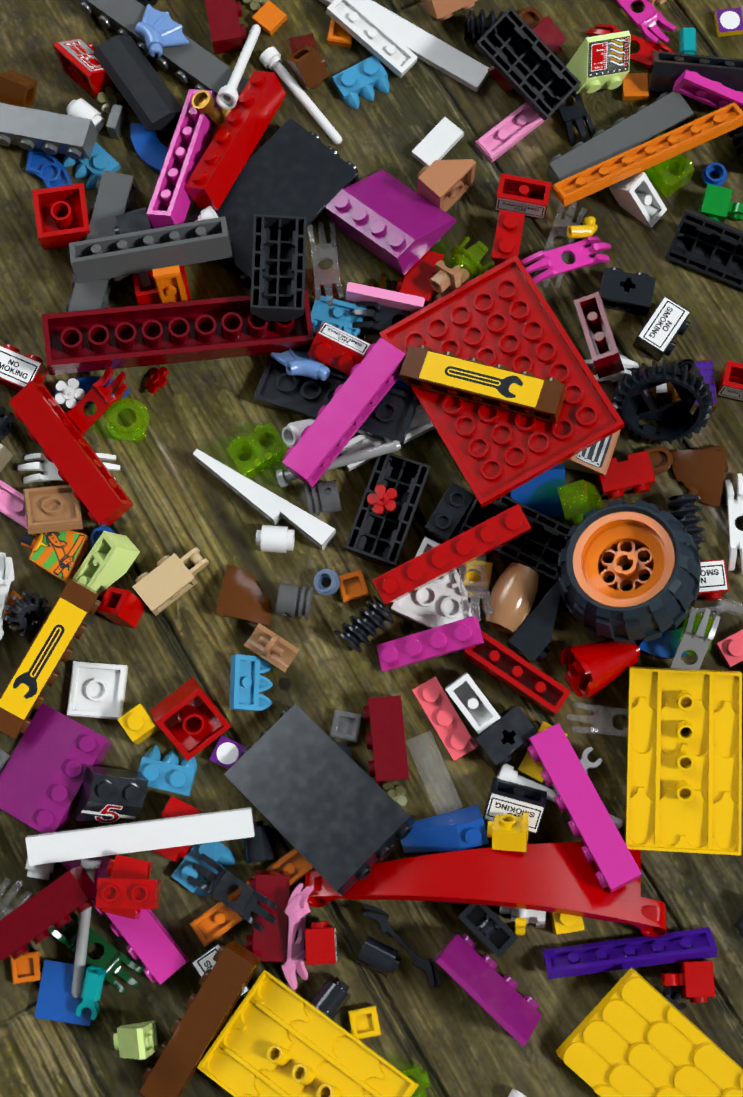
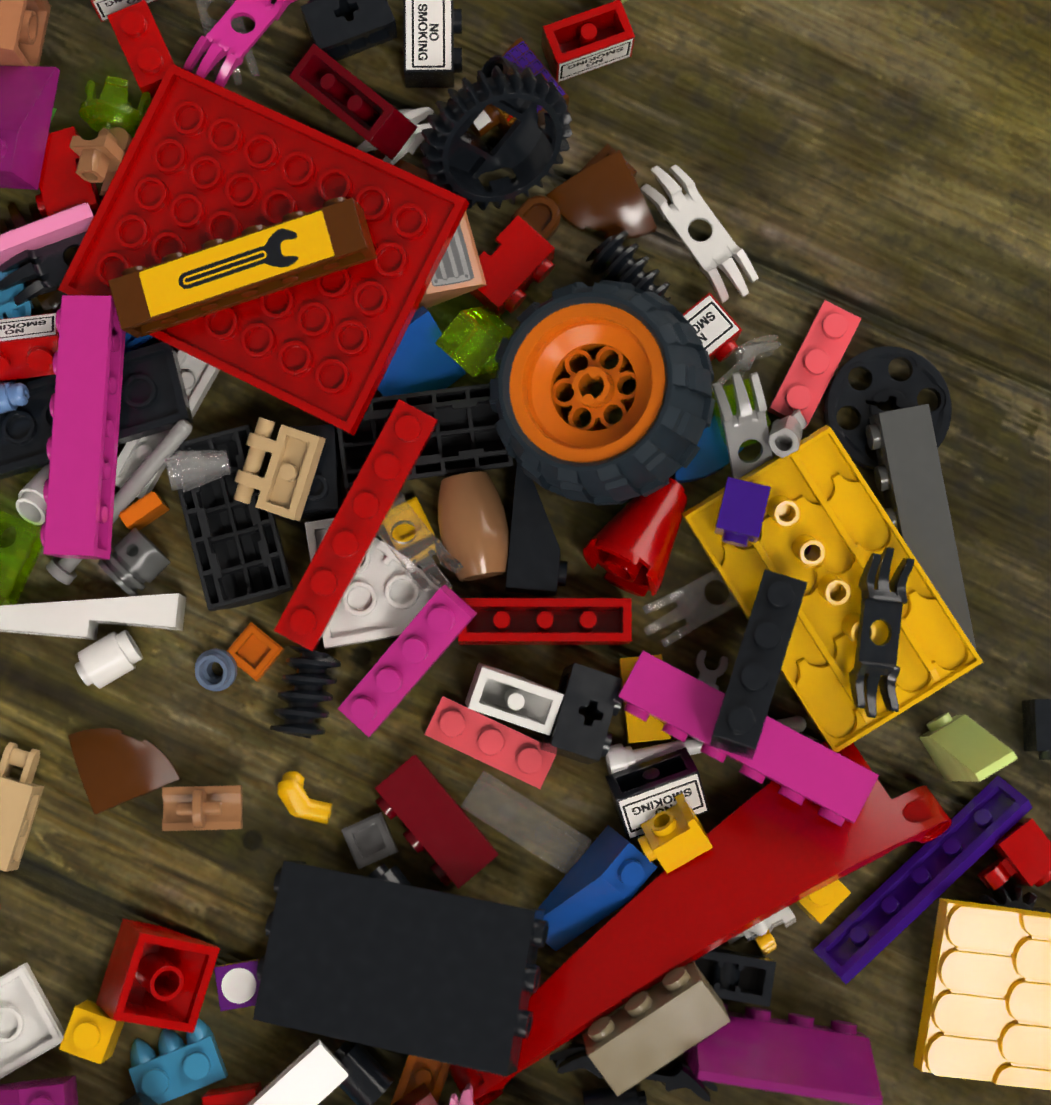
camera: 45 degrees left, 5 degrees up
dark azure plate [229,654,274,712] -> none
dark grey piece [276,583,314,620] -> none
red plant [367,484,398,515] -> none
olive plant [382,783,407,808] -> none
none -> orange tile [118,491,170,530]
none -> clear cone [164,450,231,493]
none -> tan plate [233,417,326,521]
none -> yellow arm [277,771,333,824]
none -> dark tan brick [583,961,731,1096]
none -> black brick [710,569,808,759]
none -> dark purple brick [714,477,771,547]
none -> light grey bar [769,409,807,458]
none -> black piece [849,547,915,718]
none -> yellowish green slope [919,712,1018,782]

